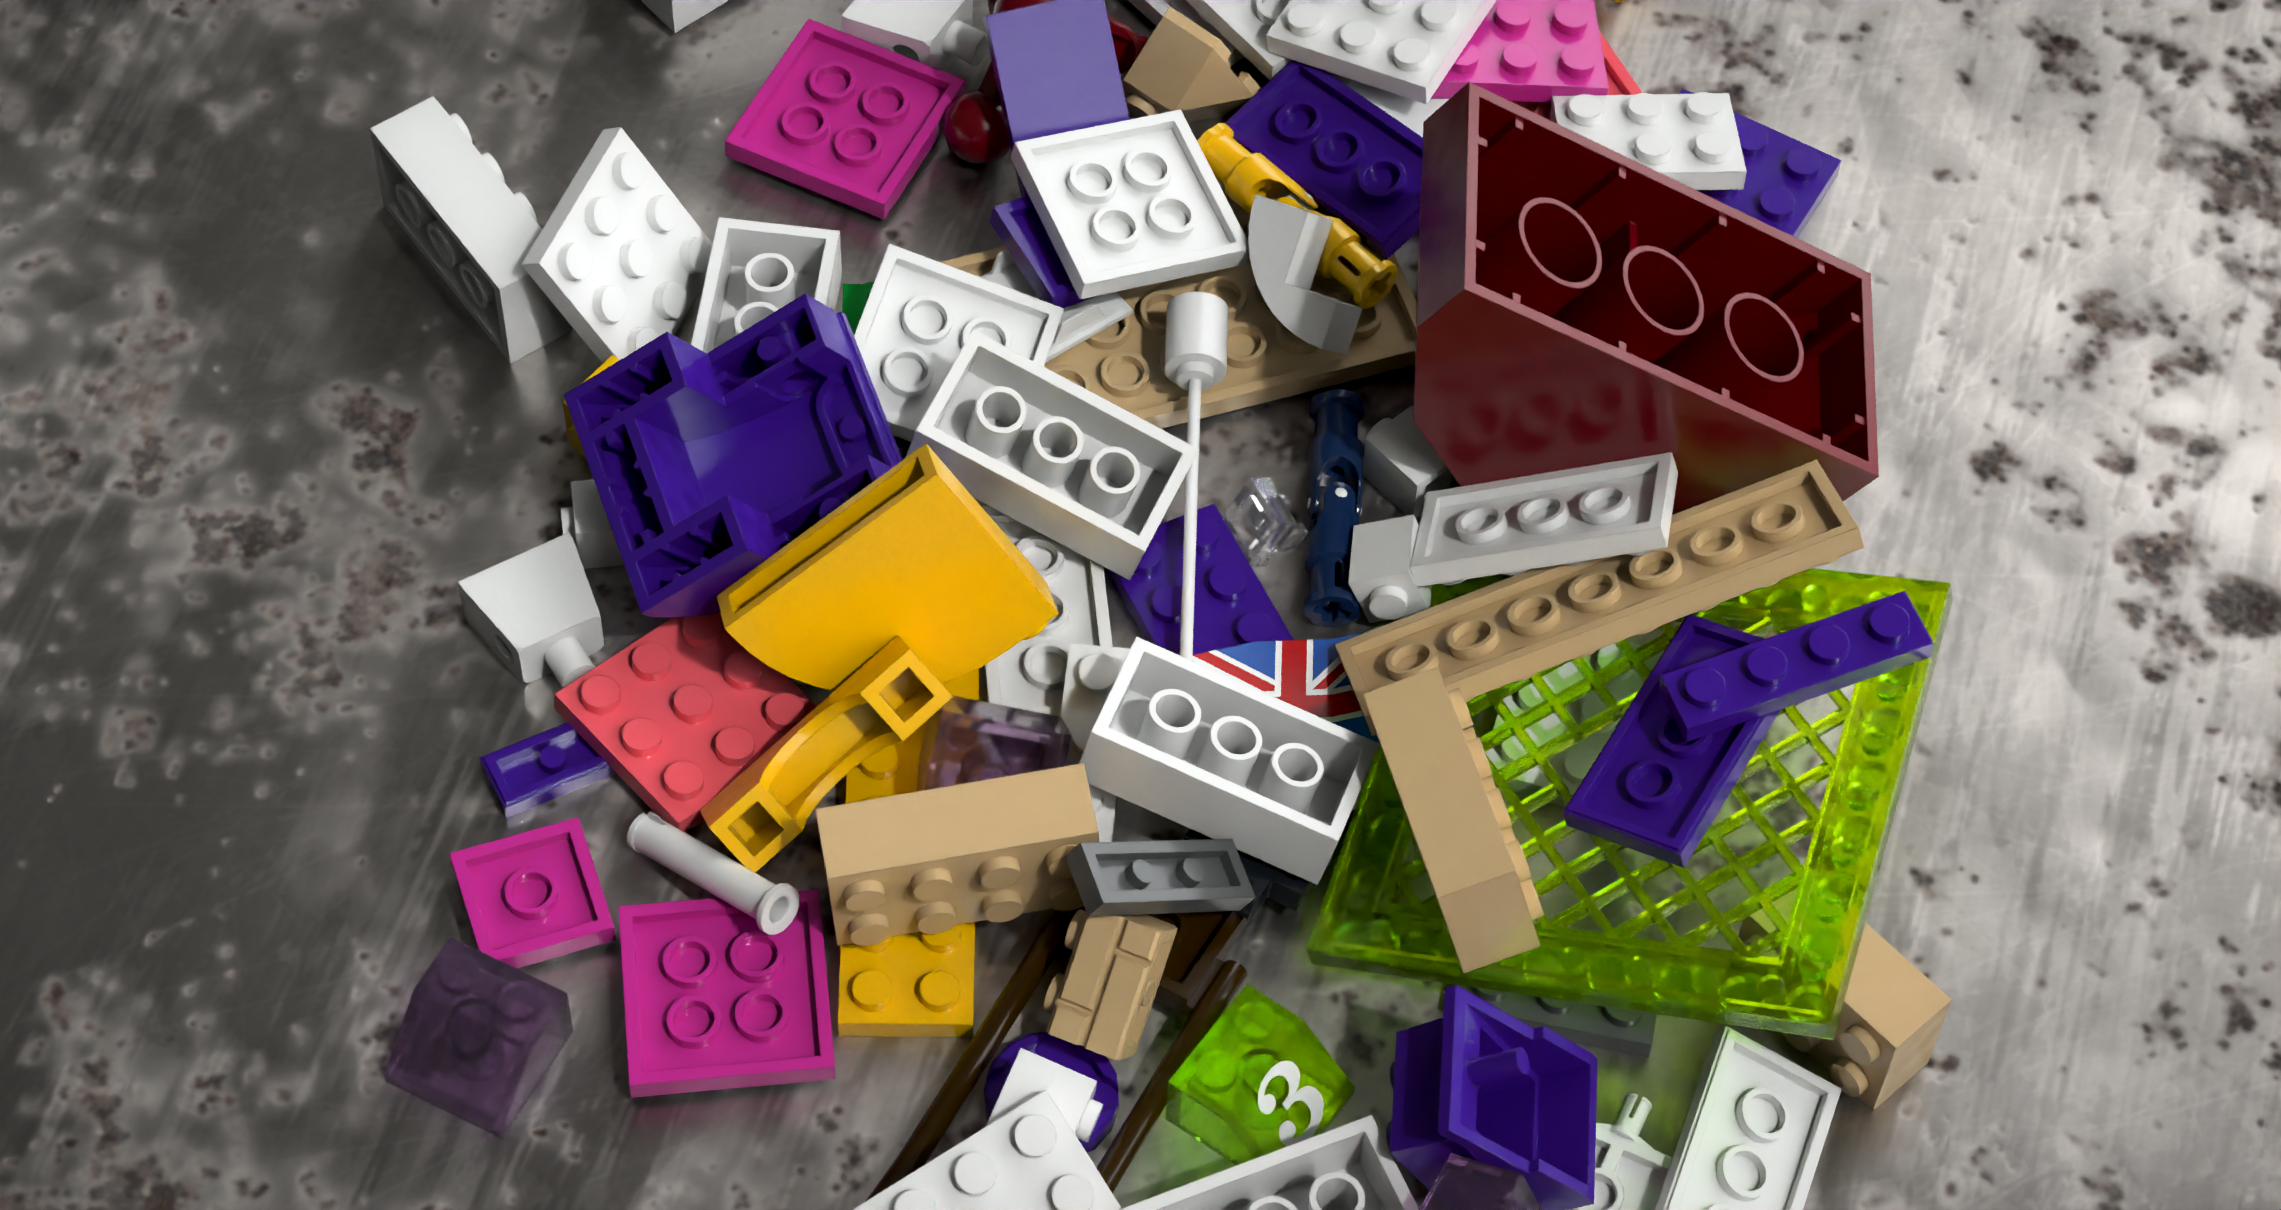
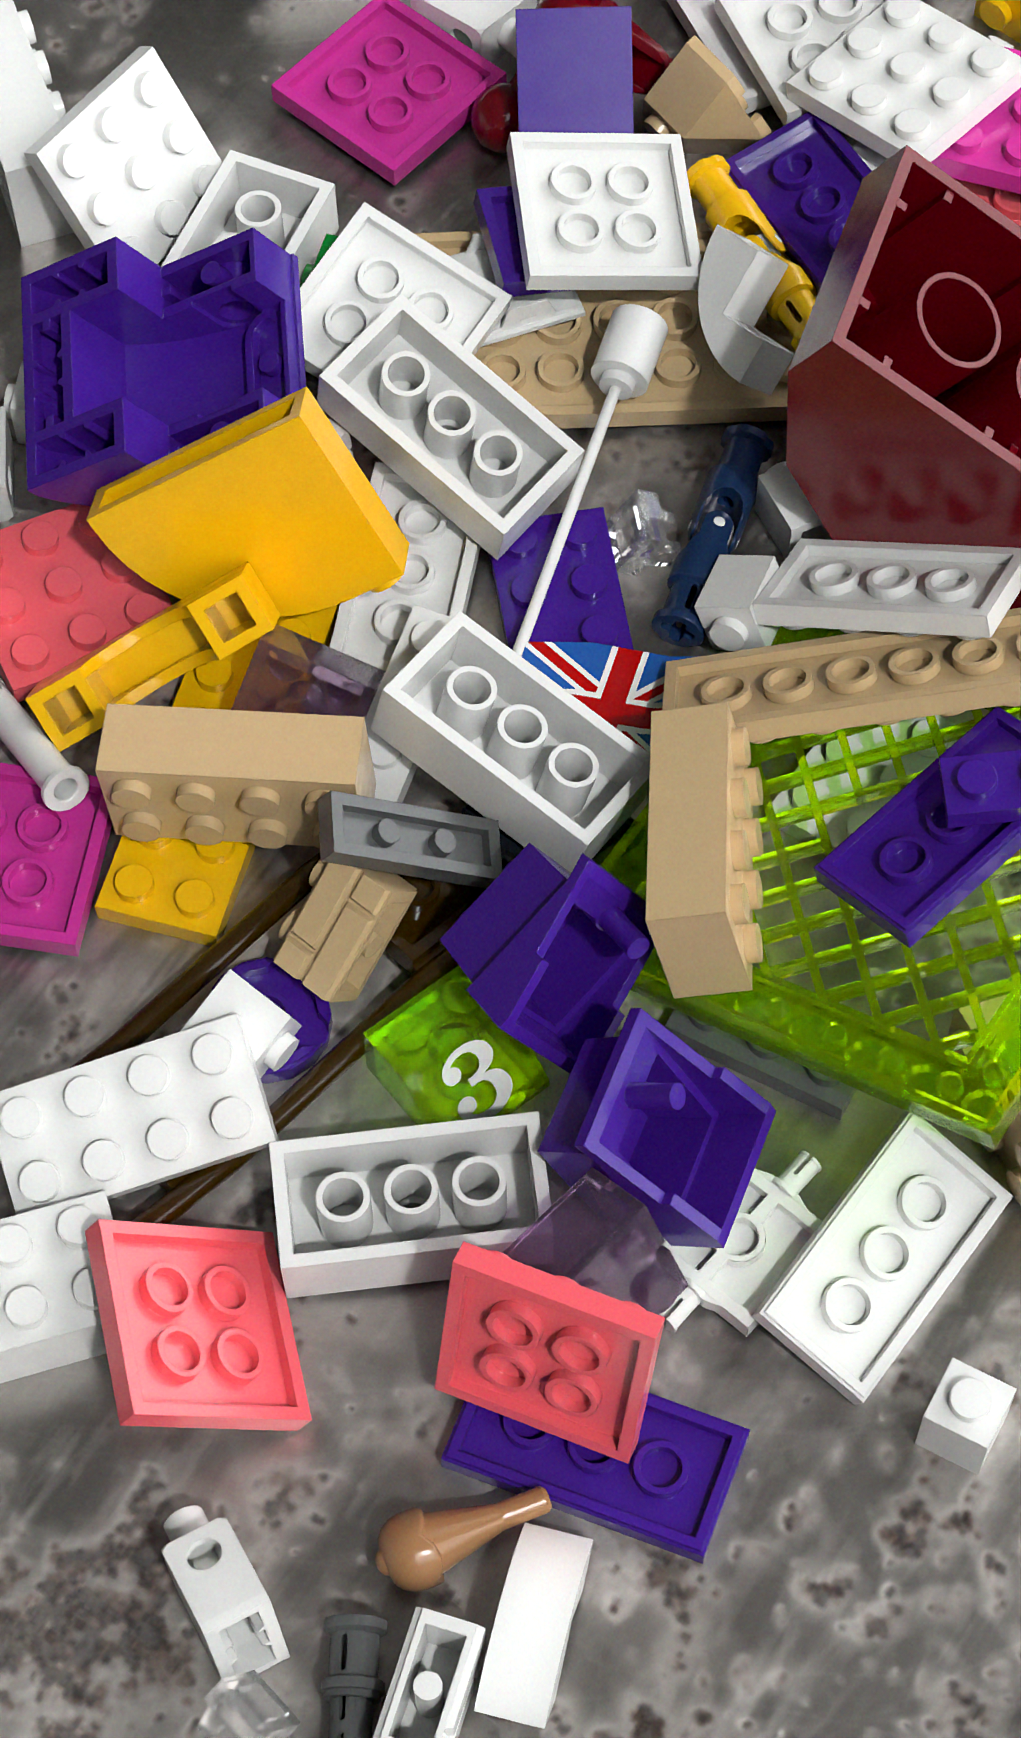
camera: 20 degrees right, 5 degrees up
none -> dark purple piece [440,842,655,1073]

